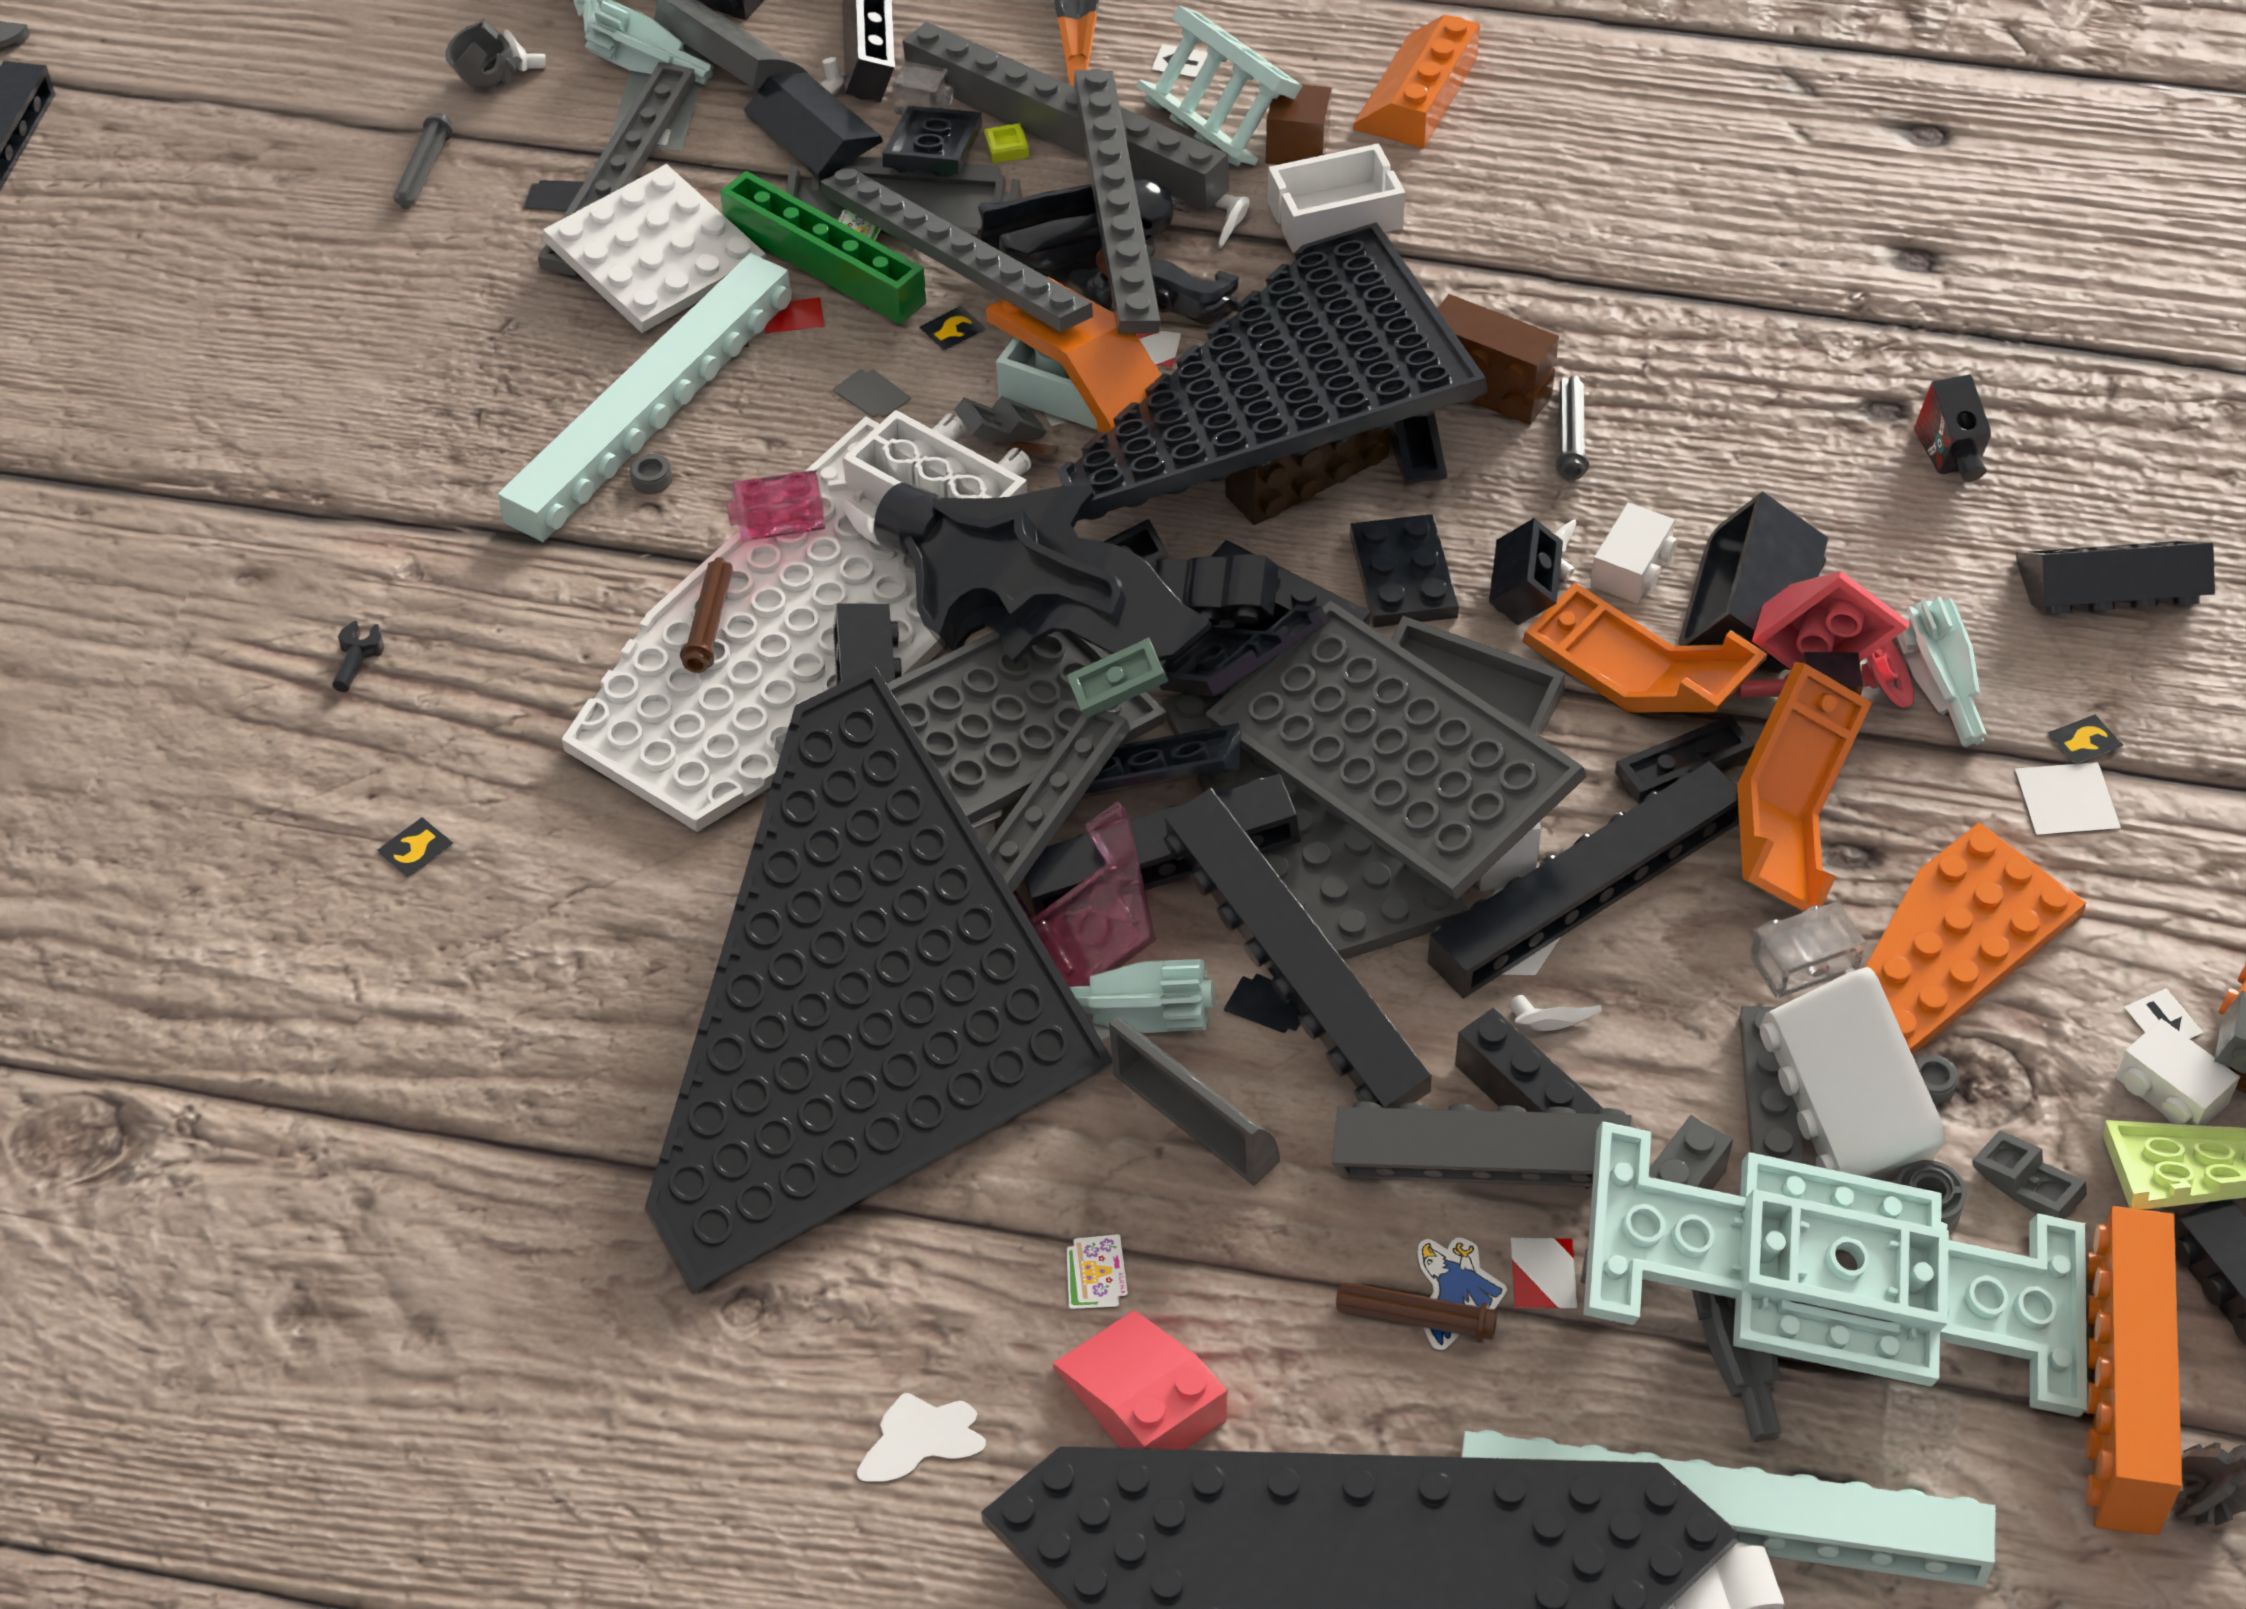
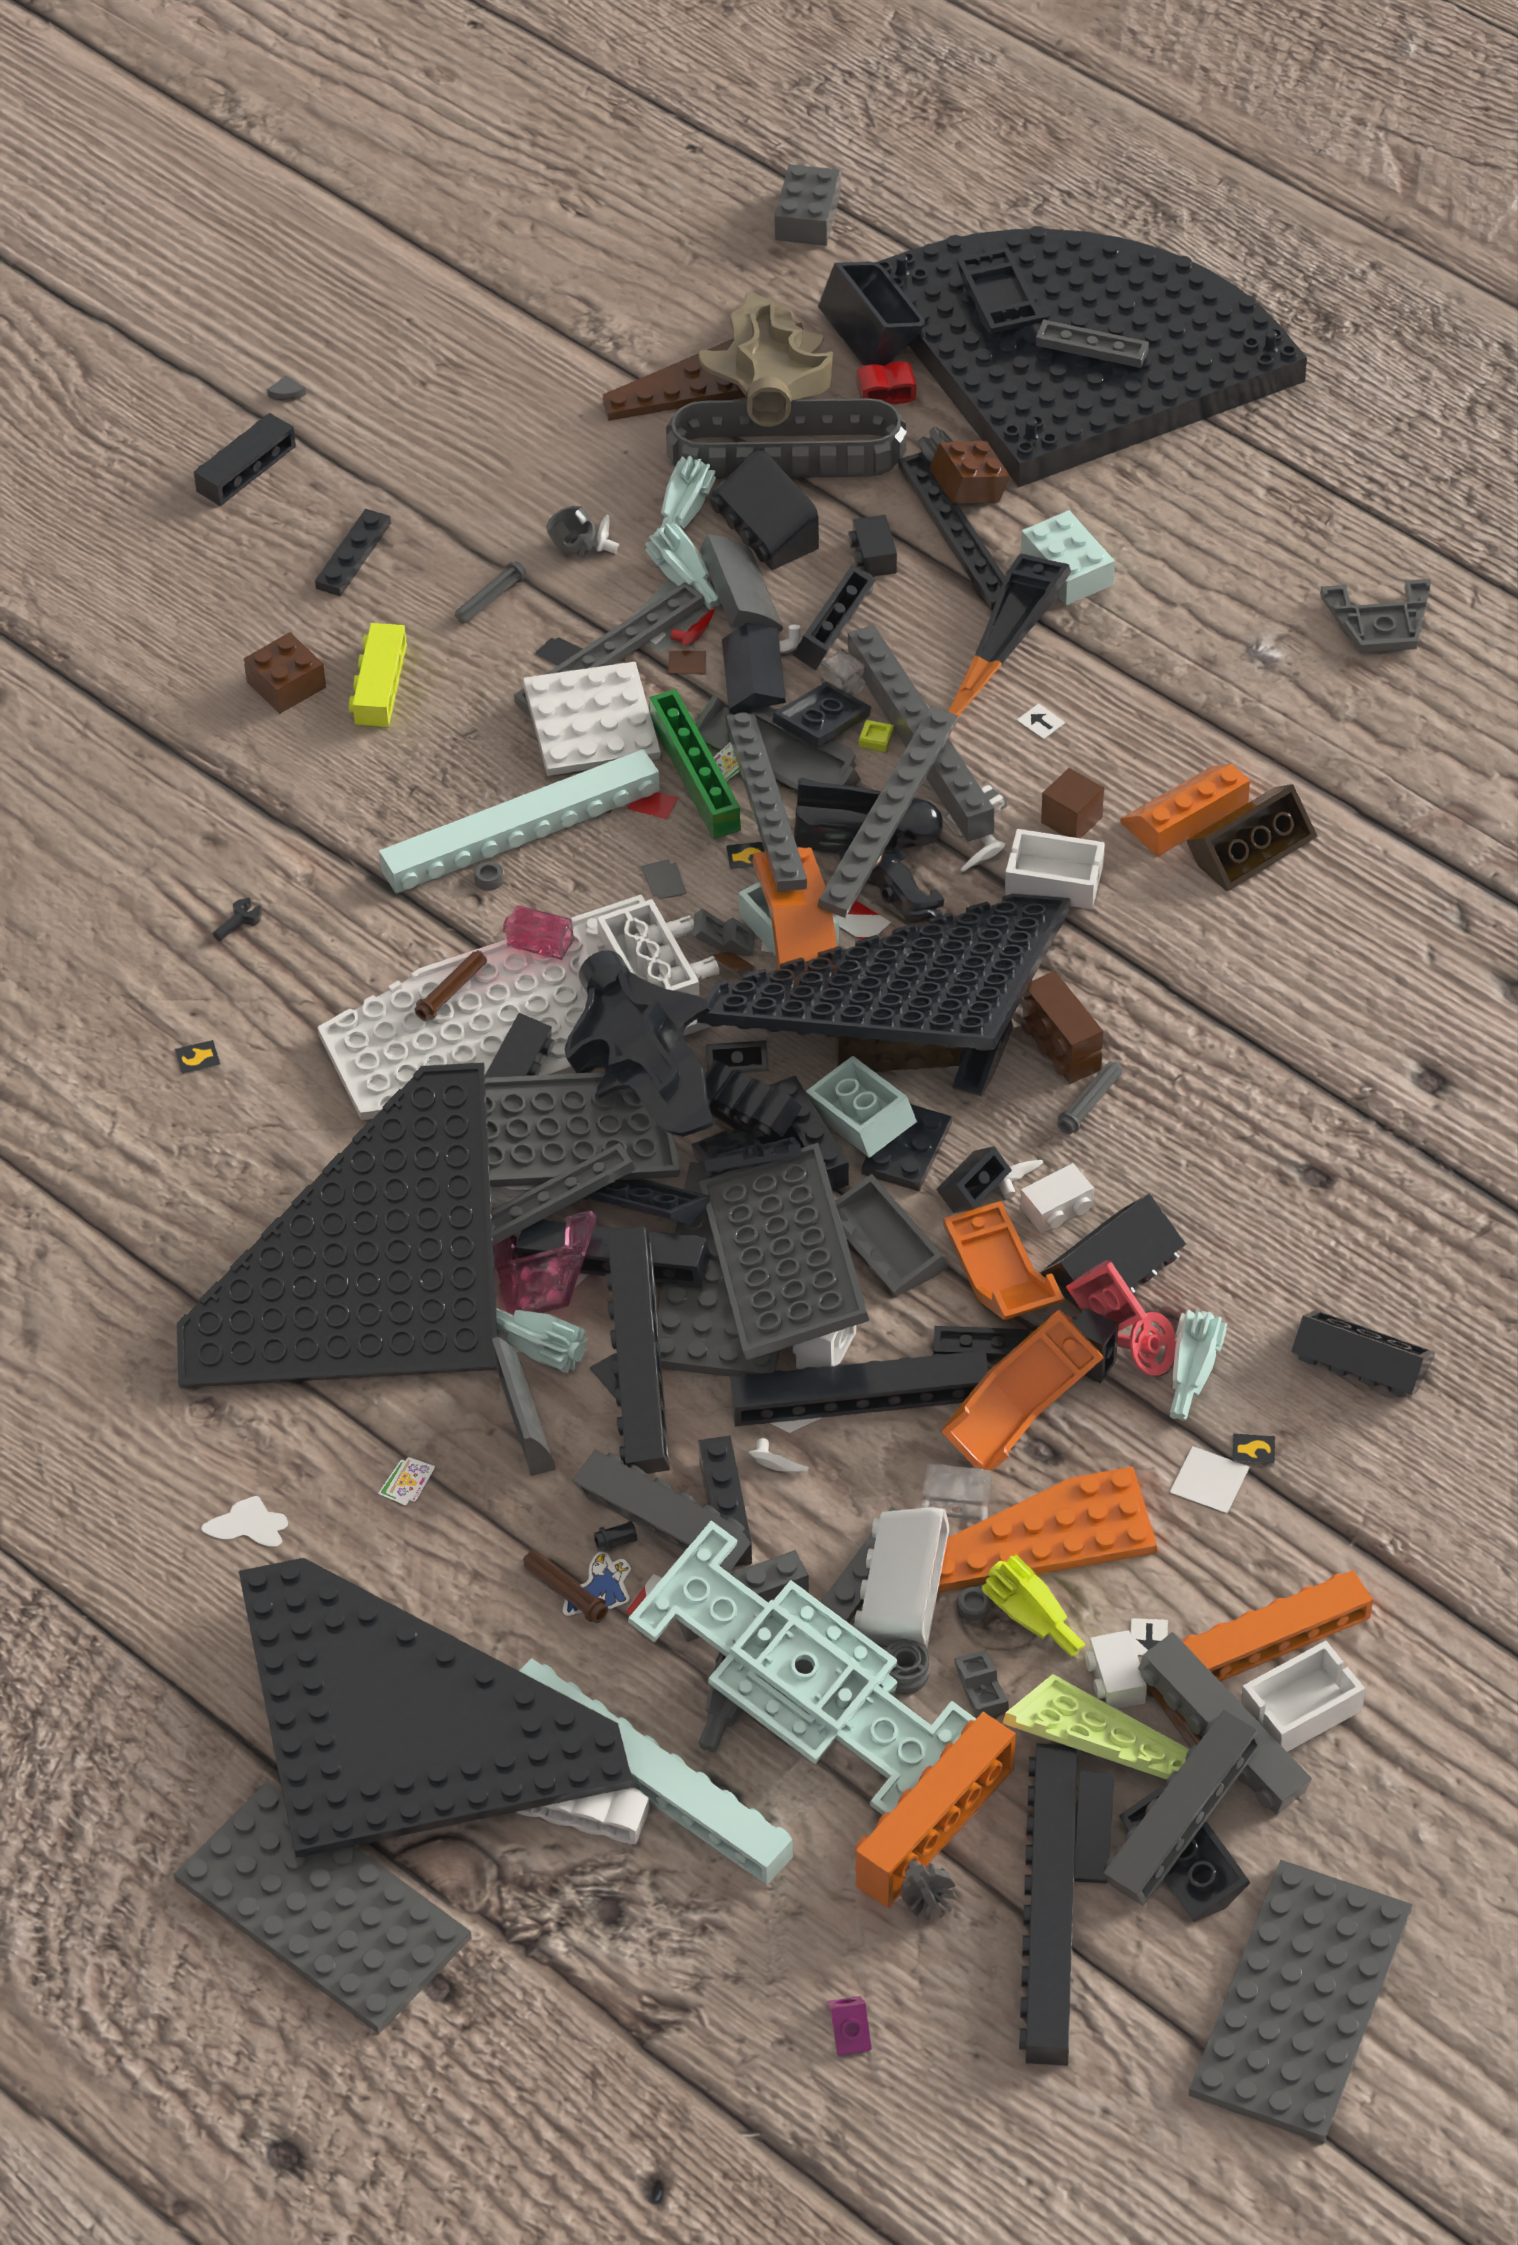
camera: 30 degrees right, 0 degrees up
coral slope [1053,1310,1227,1450] -> none
sand green plate [1066,638,1168,719] -> none
light aqua fence [1136,5,1302,166] -> none
black torso [1914,374,1991,482] -> none
none -> reddish brown brick [244,632,326,714]
none -> black plate [315,508,391,596]
none -> neon yellow brick [349,623,407,727]
none -> black pin [593,1521,637,1553]
none -> reddish brown sticker [668,651,706,674]
none -> red bar [670,608,715,646]
none -> light aqua brick [806,1056,917,1158]
none -> neon yellow piece [982,1554,1086,1658]
none -> dark brown slope [1186,784,1318,891]

